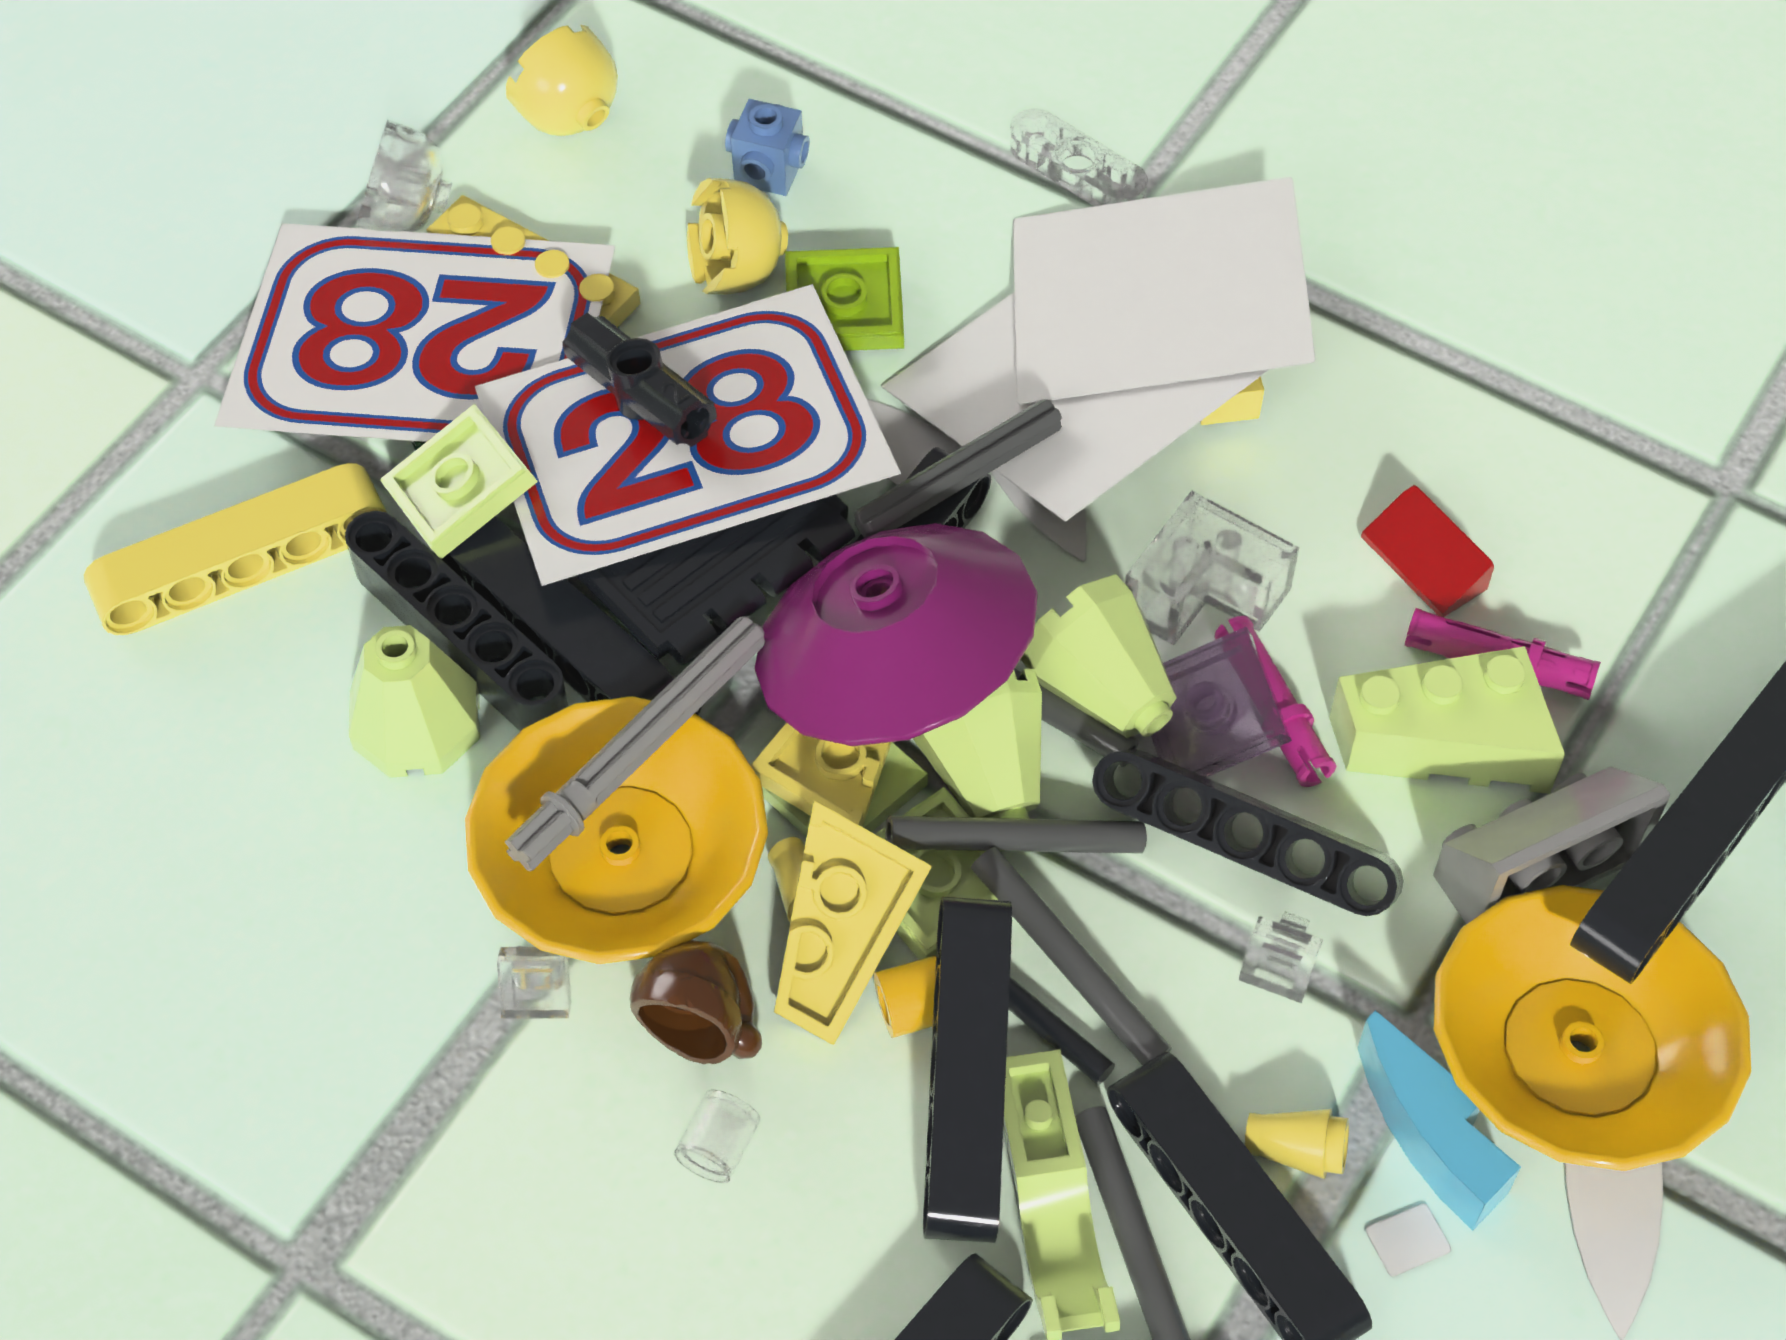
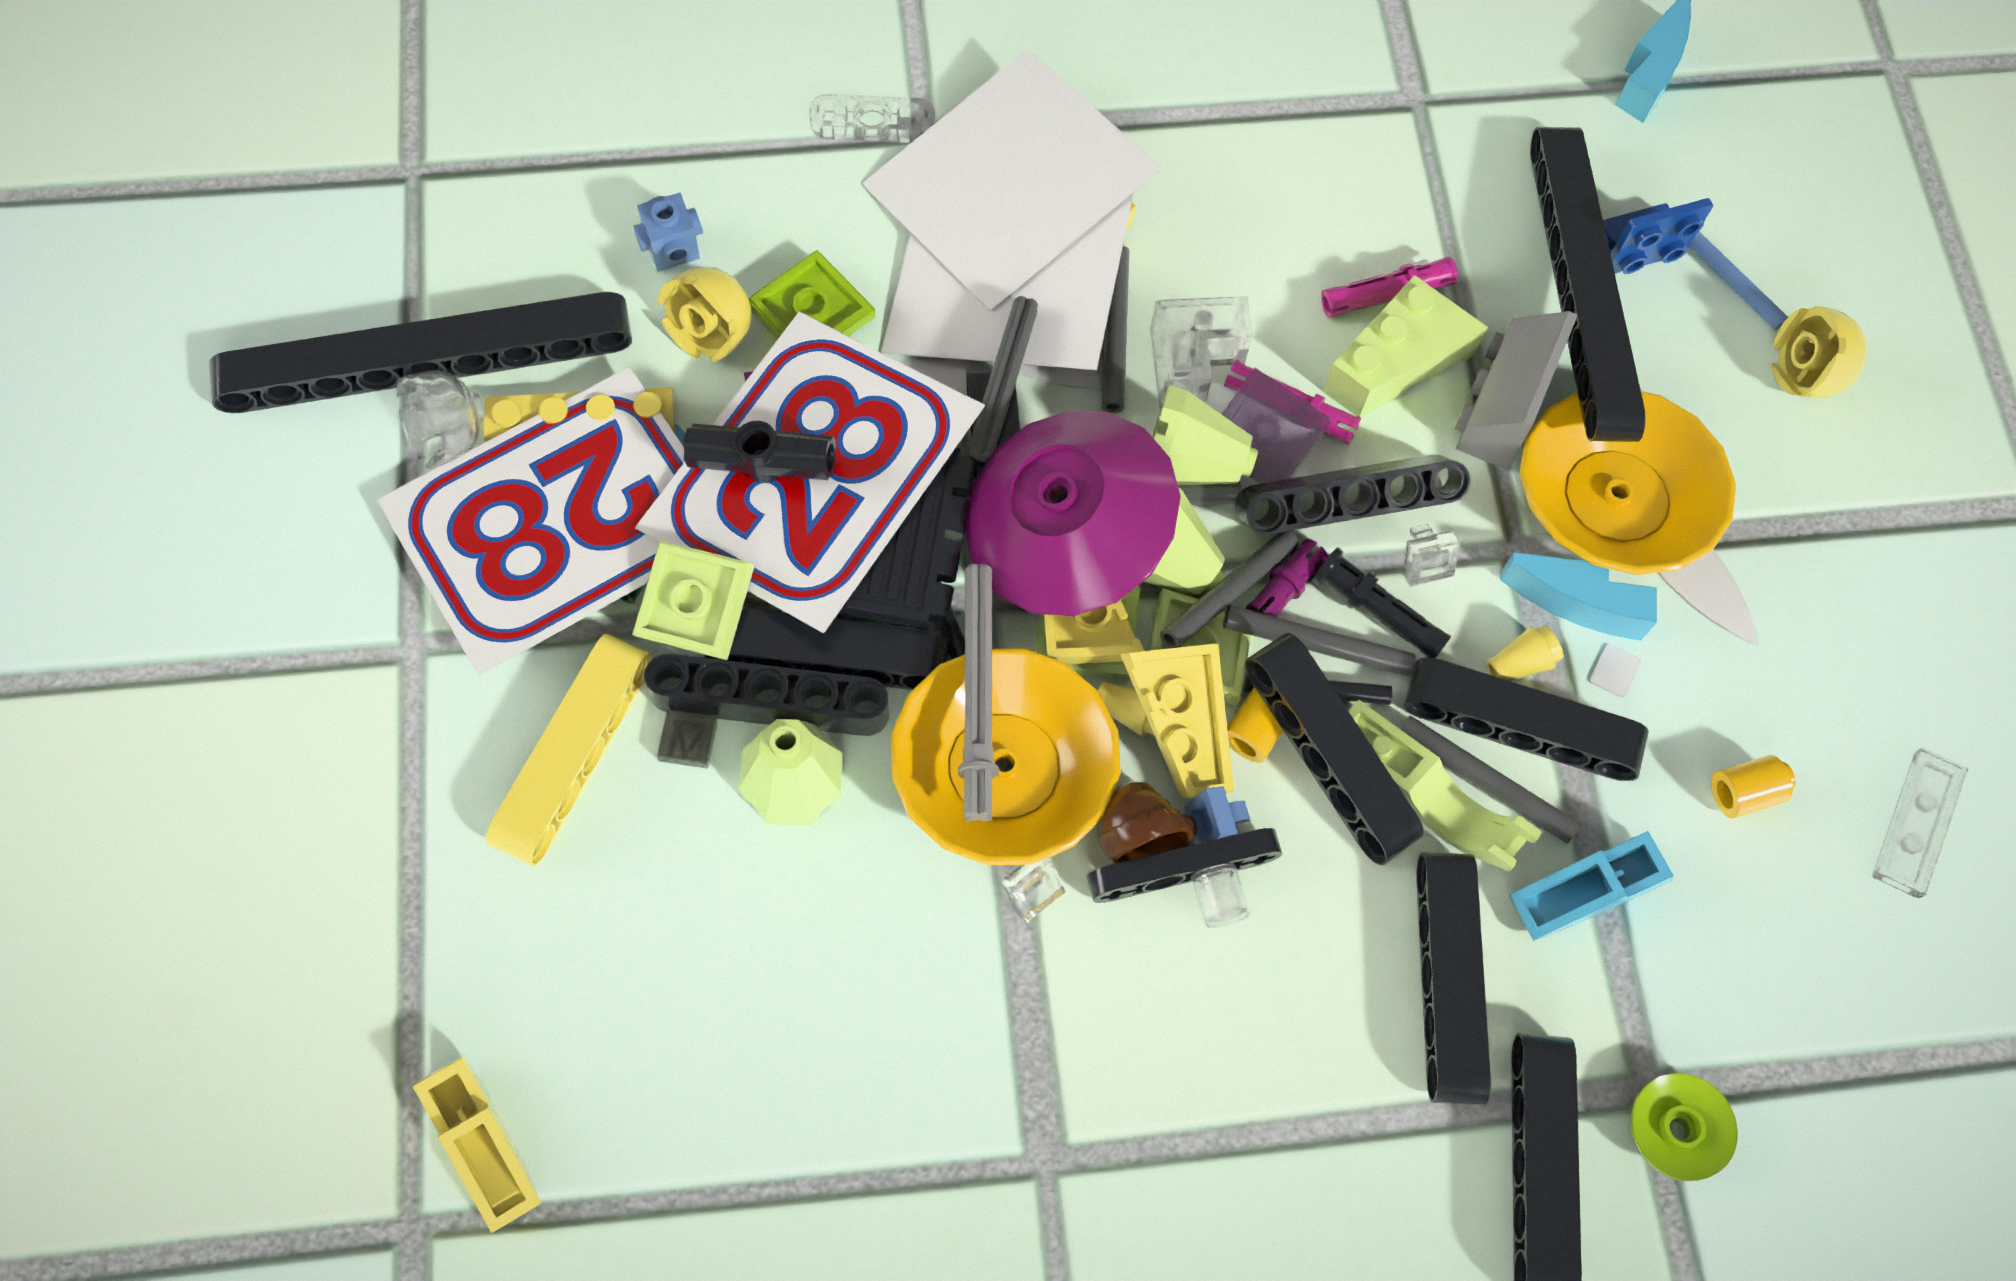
camera: 45 degrees left, 10 degrees up
light yellow cylinder [506,25,618,136] -> none
red slope [1361,485,1494,617] -> none
none -> black beam [209,292,632,414]
none -> clear smoke tile [657,710,718,769]
none -> black beam [1086,828,1283,903]
none -> dark grey piece [1101,246,1130,413]
none -> medium blue tile [1184,786,1251,844]
none -> magenta pin [1246,539,1328,617]
none -> black pin [1312,547,1452,658]

